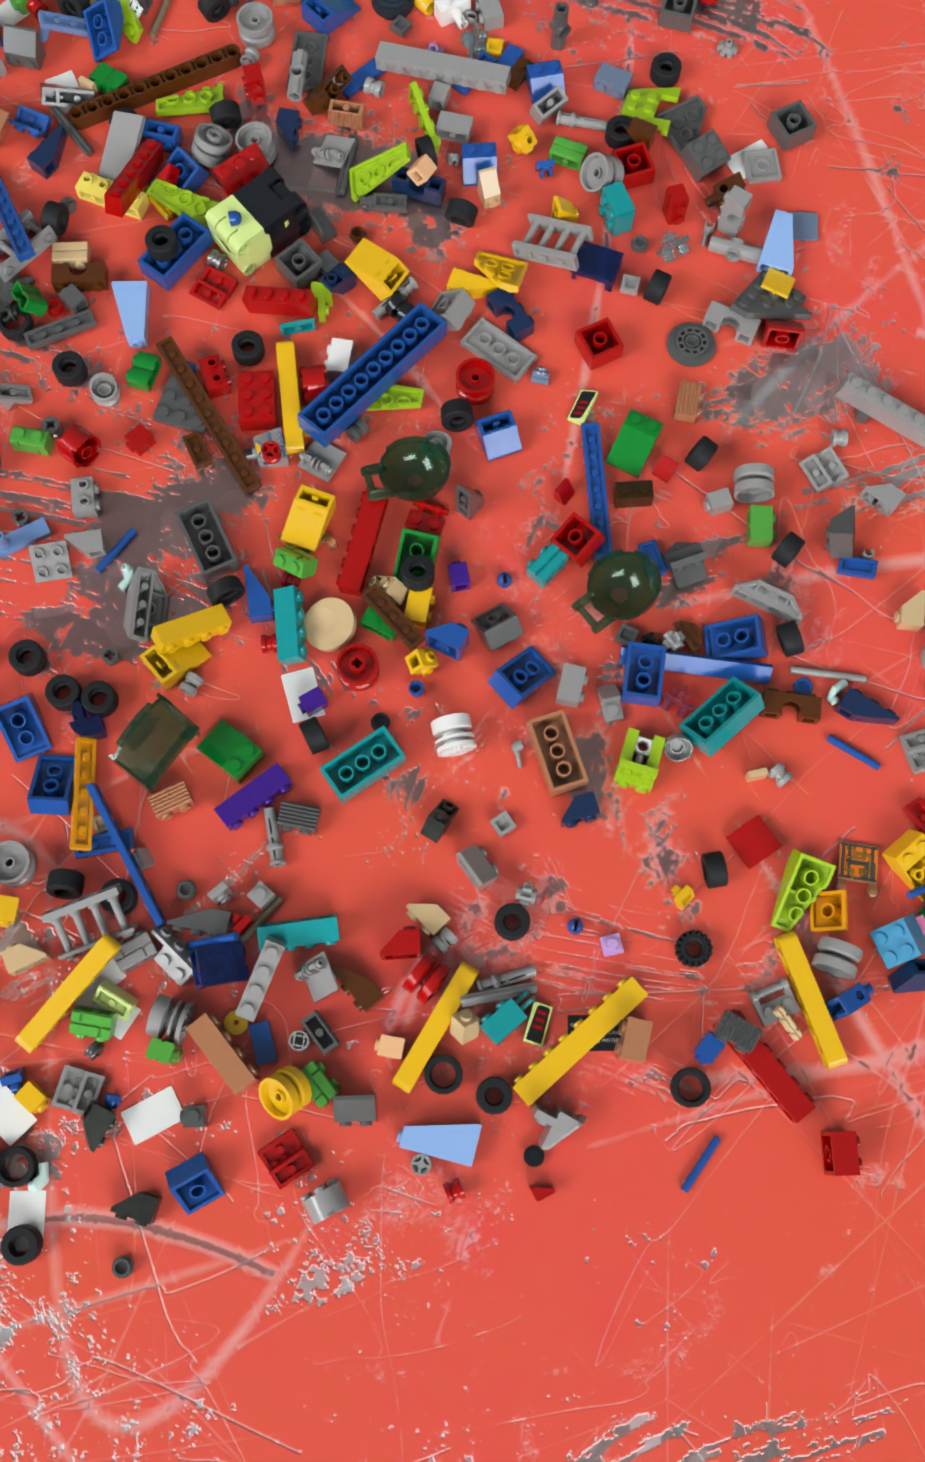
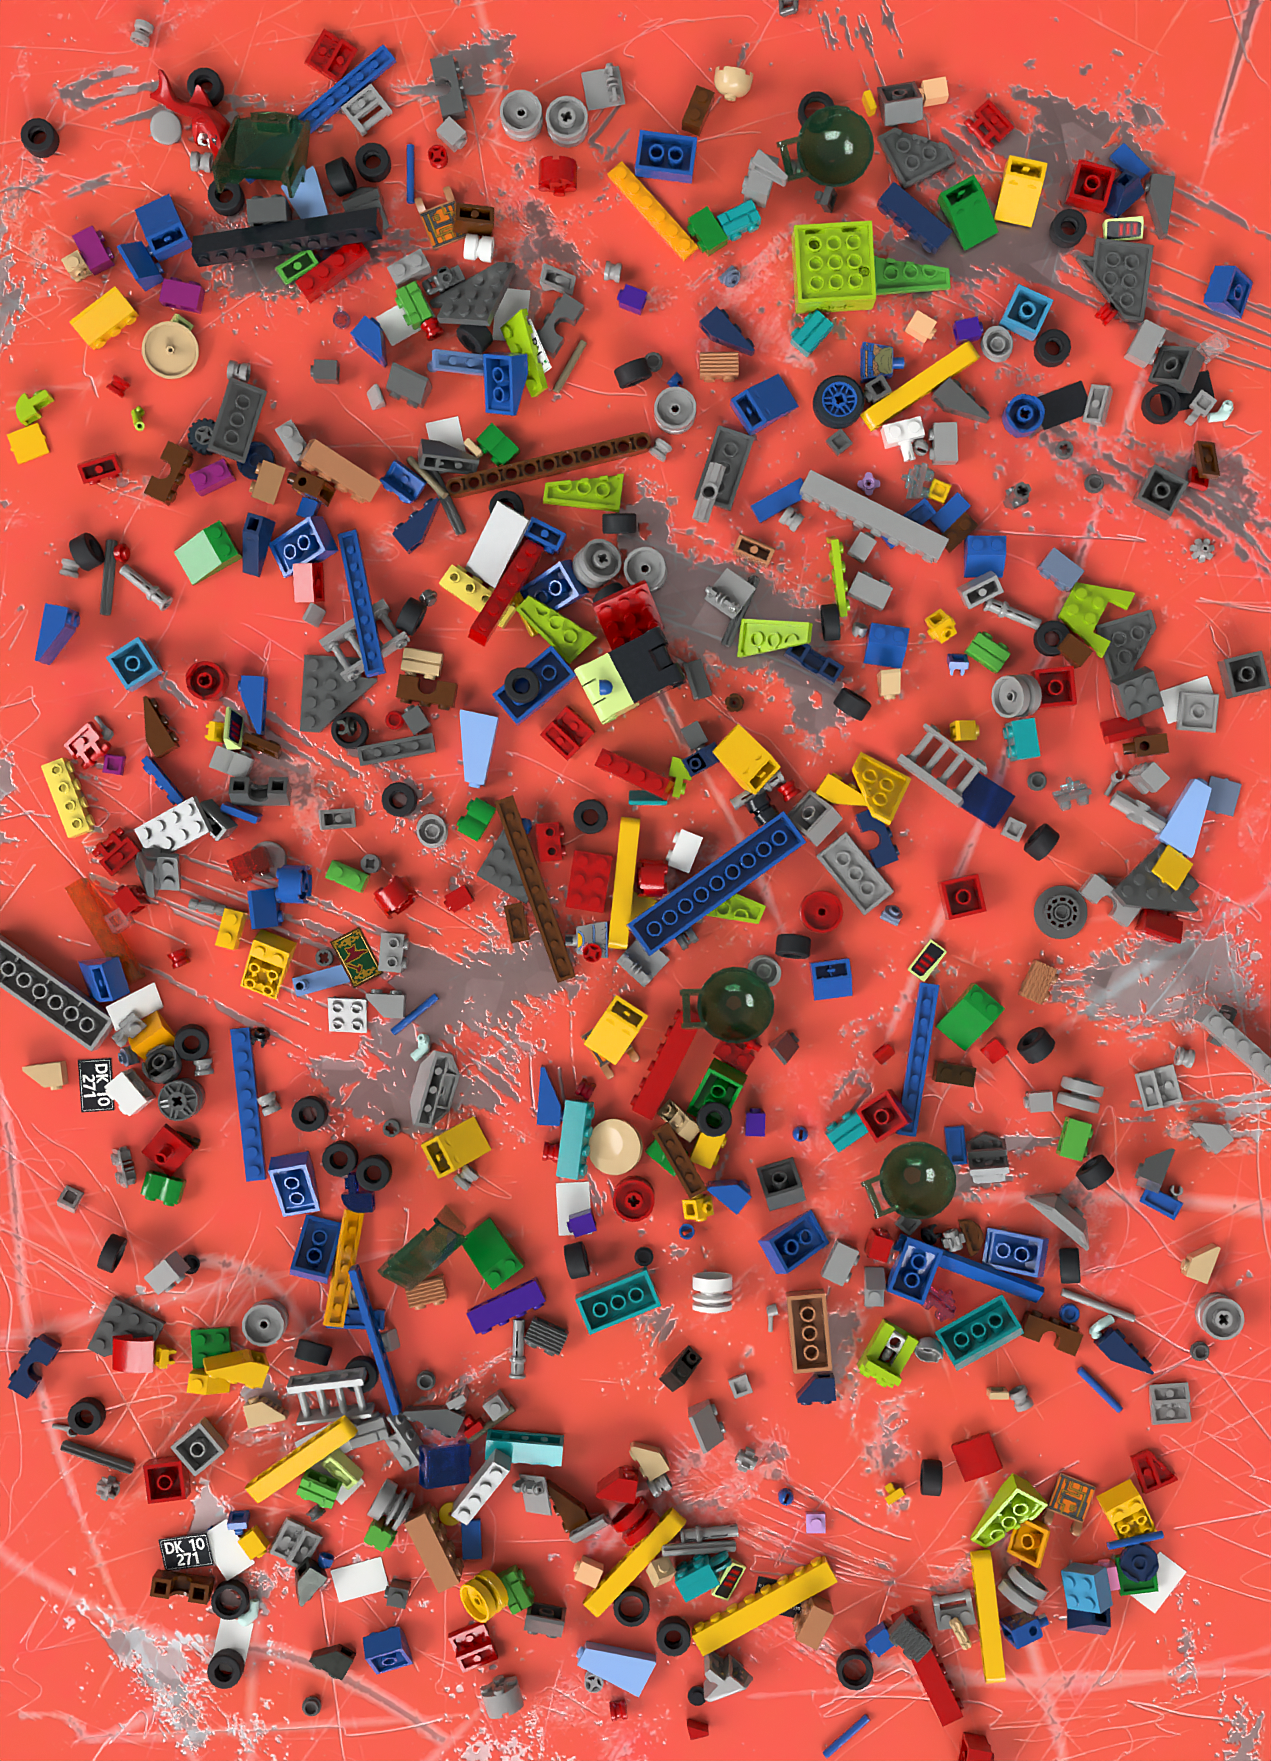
camera: 15 degrees right, 15 degrees up
green brick [11,281,48,317] -> none
yellow brick [151,603,232,655] -> none
red slope [156,163,180,185] -> none
dark grey brick [174,498,241,584] -> none
blue bar [187,932,239,949] -> none
flat silver wheel [207,249,228,272] -> none
black tyre [207,575,245,606] -> none
red brick [241,62,268,106] -> none
bright green brick [273,545,318,579] -> none
dark grey slope [274,238,324,289] -> none
dark blue slope [276,107,303,150] -> none
light grey wheel [289,1030,311,1052] -> none
dark grey brick [300,1010,341,1055] -> none
reddish brown slope [302,64,353,116] -> none
dark grey hinge [360,193,408,214] -> none
light nougat brick [406,154,437,186] -> none
black tyre [494,903,530,941] -> none
black tyre [650,52,682,88] -> none
red brick [662,183,689,225] -> none
black tyre [674,930,713,968] -> none
none -> sticker [330,927,383,988]
none -> dark tan bar [406,456,448,499]
none -> light grey slope [569,1513,612,1543]
none -> red wheel [777,779,801,802]
none -> red brick [864,1227,893,1263]
none -> dark grey plate [1084,474,1104,494]
none -> red panel [1100,716,1147,745]

